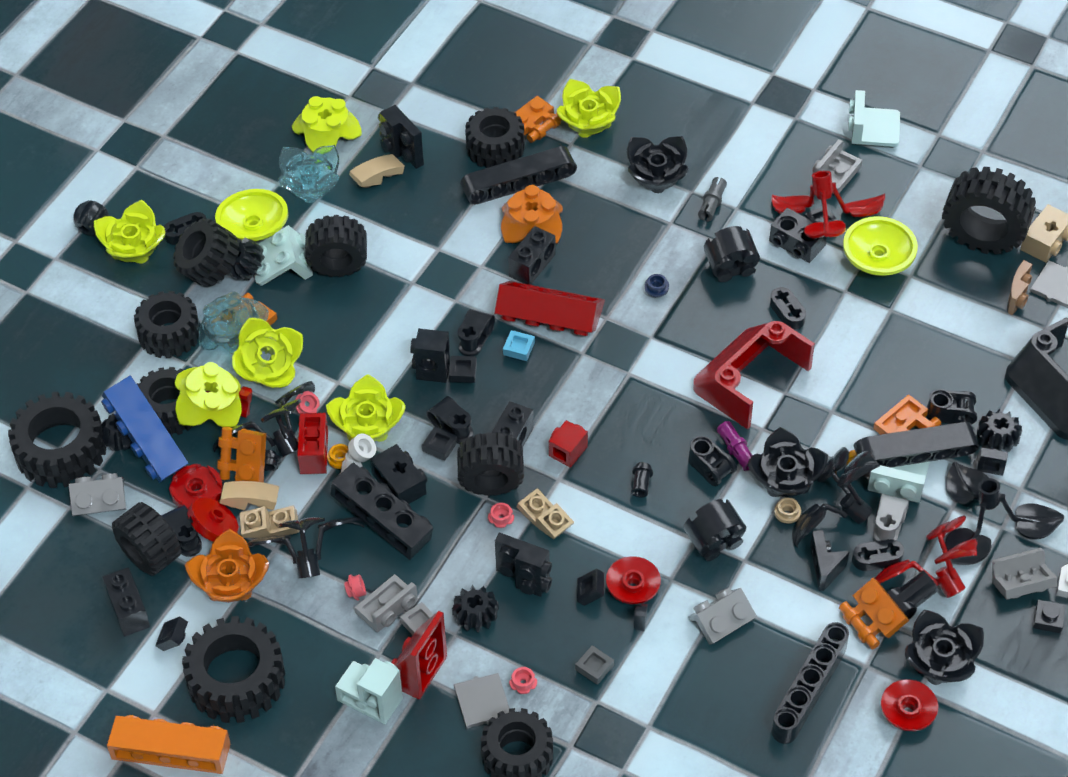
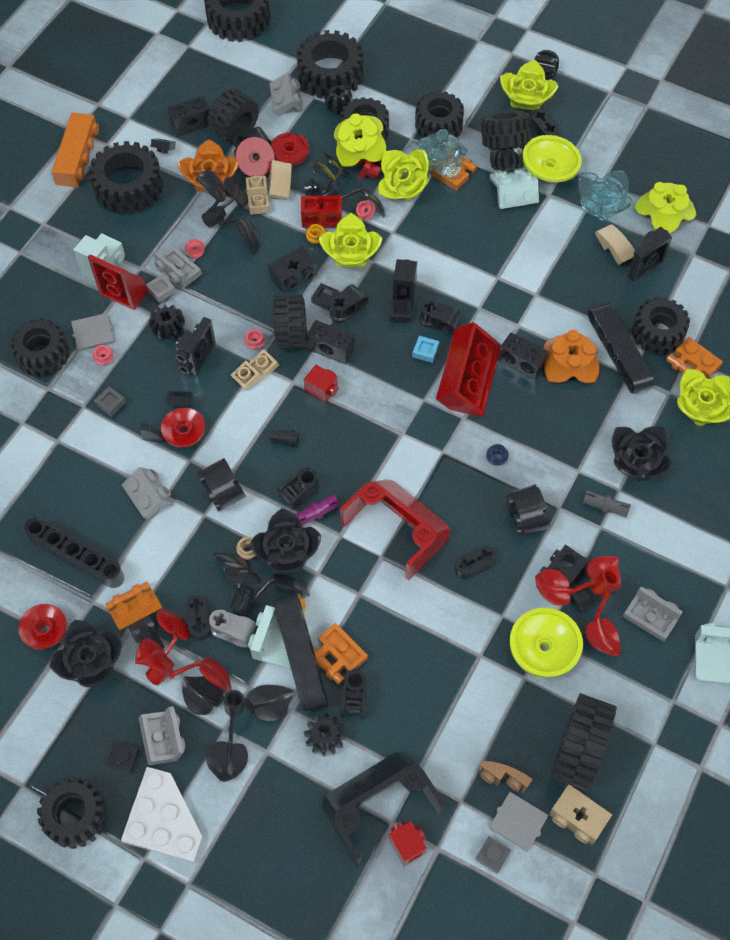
camera: 90 degrees right, 10 degrees up
brick [101,375,188,483] -> none
orange plate [217,427,266,483] -> none
black tyre [305,215,367,277] -> none
black brick [330,462,433,560] -> none
white arm [339,434,376,475] -> none
slope [810,530,849,591] -> none
black plate [977,448,1008,476] -> none

